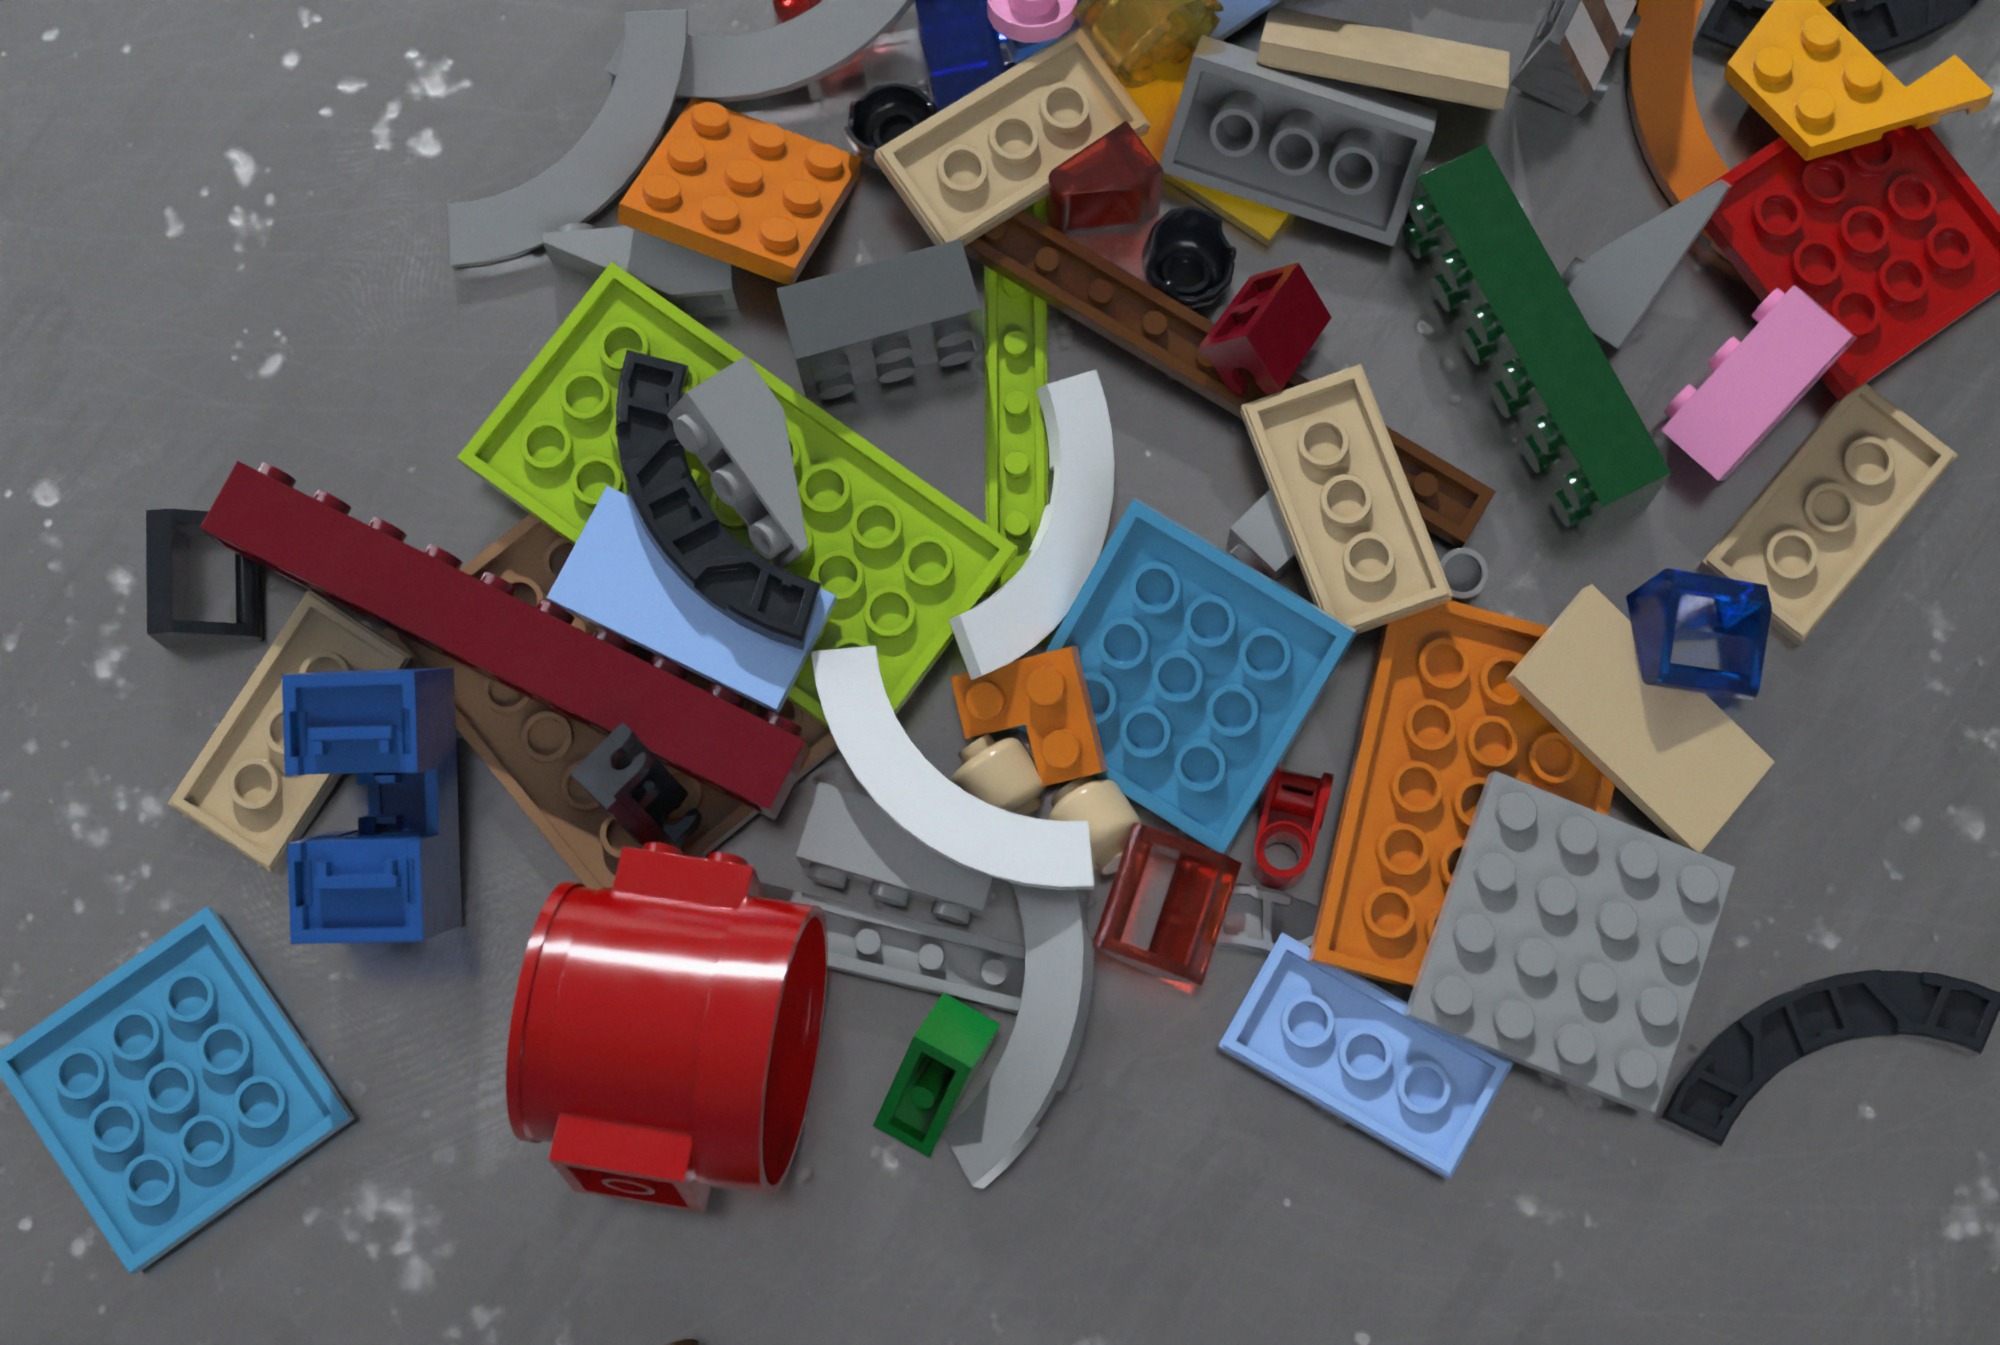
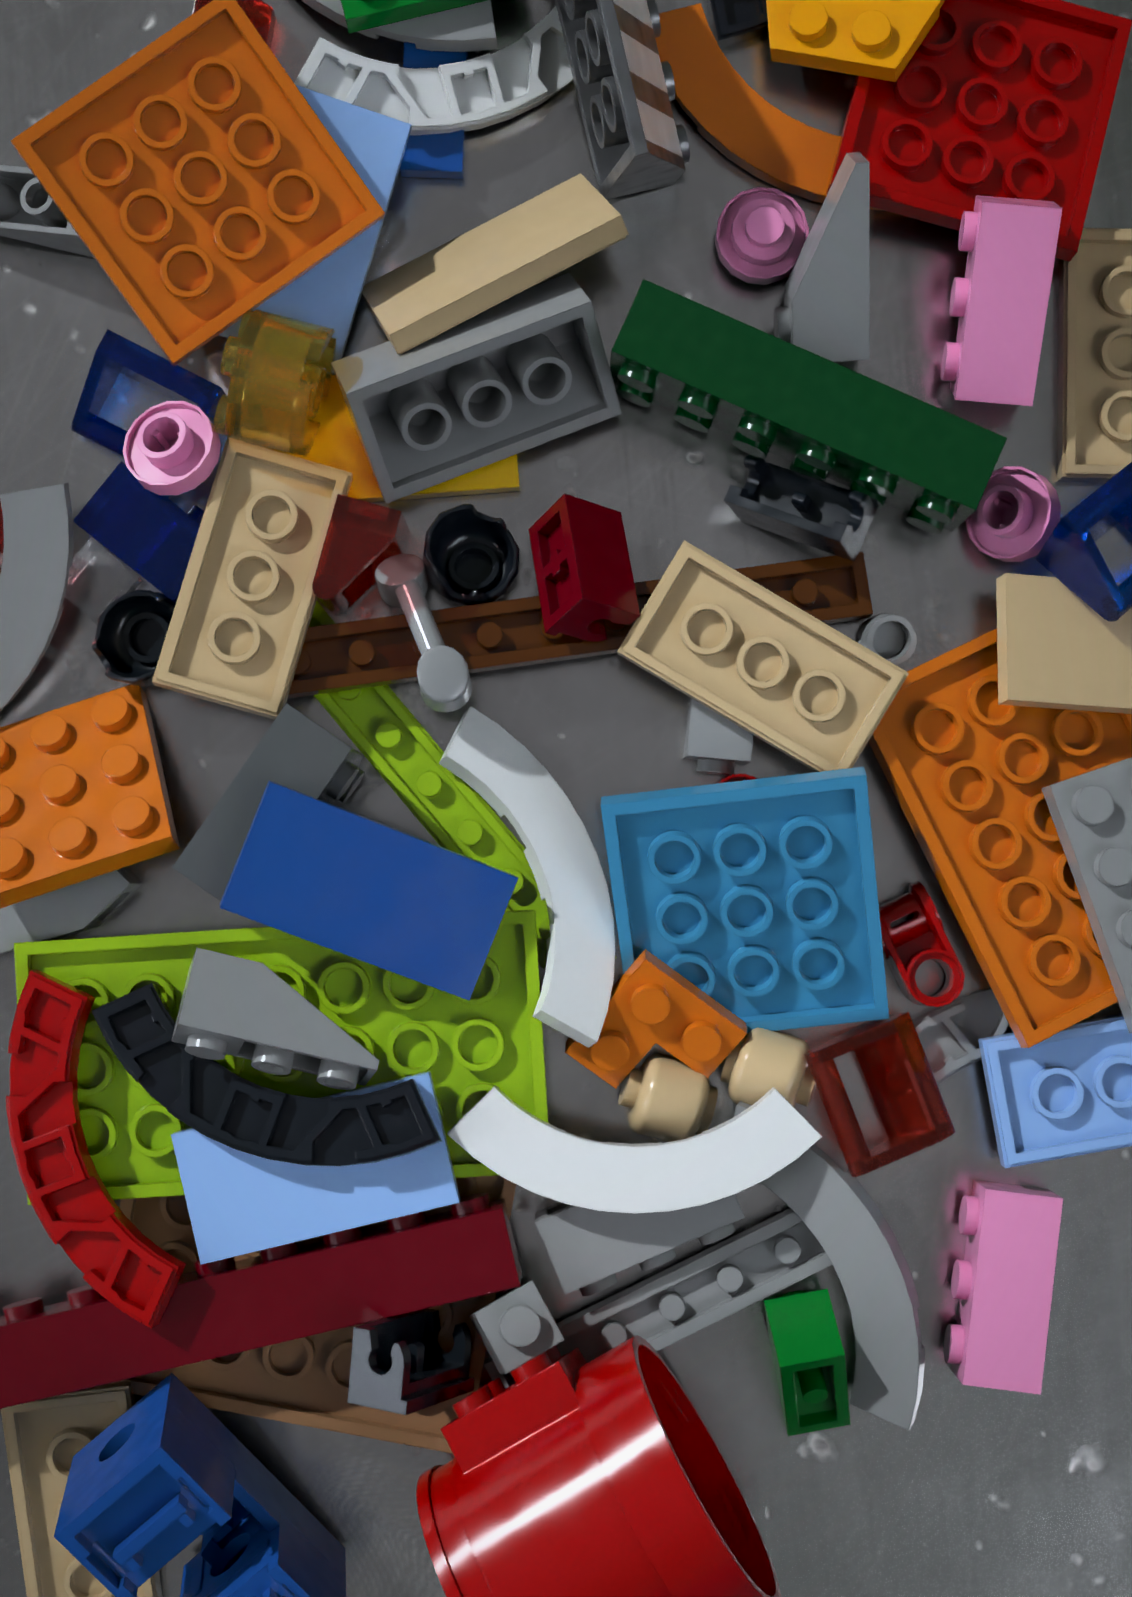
camera: 45 degrees left, 10 degrees up
none -> red tile [6,970,186,1329]
none -> blue tile [219,780,518,1000]
none -> light grey bar [375,554,472,712]
none -> light grey brick [469,1280,565,1374]
none -> bright pink plate [715,187,809,285]
none -> black hinge [724,455,880,562]
none -> bright pink brick [944,1180,1063,1395]
none -> bright pink plate [965,466,1061,562]

